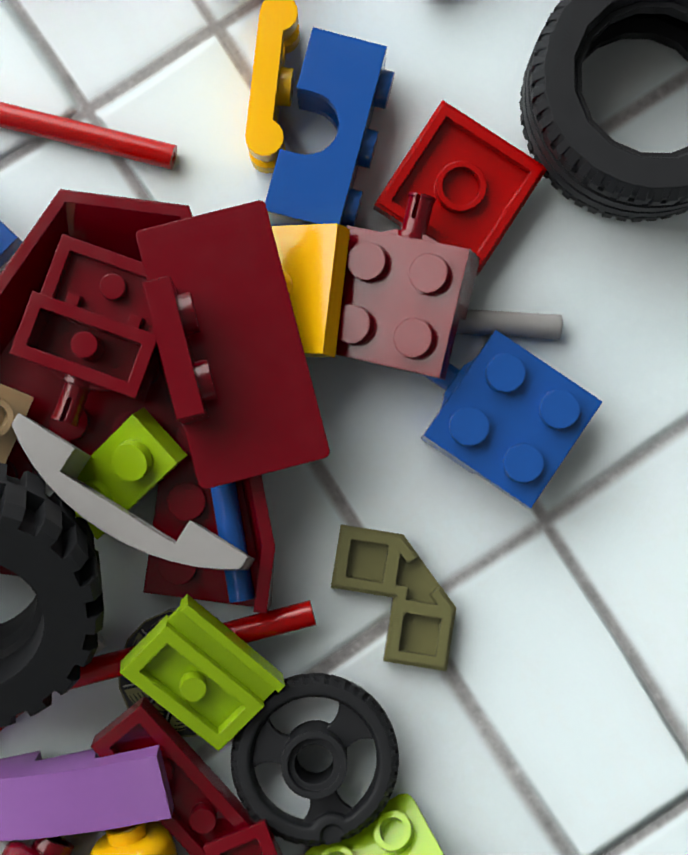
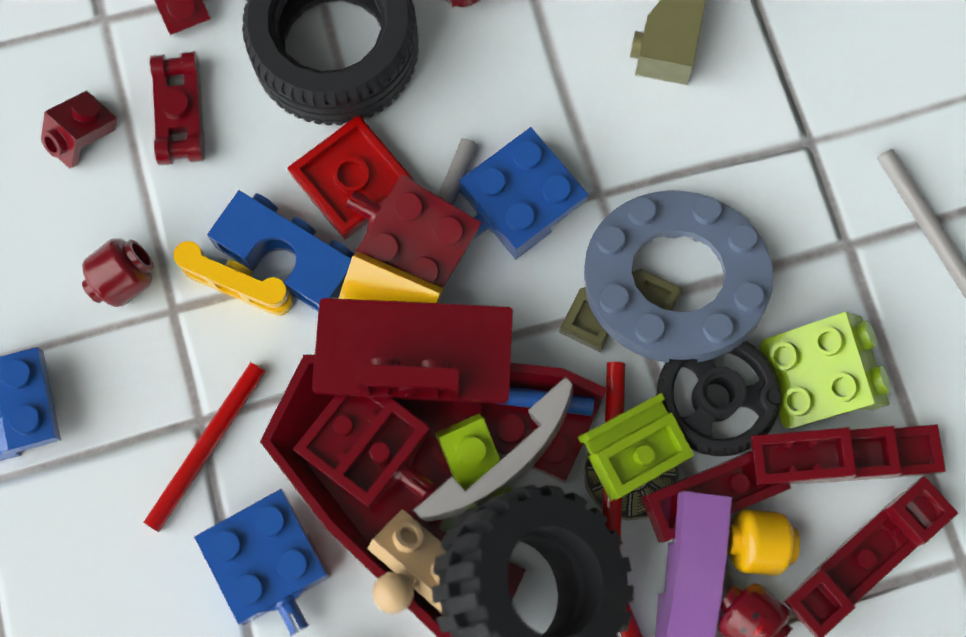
camera: 70 degrees left, 10 degrees down
none -> sand blue plate [584,190,773,363]

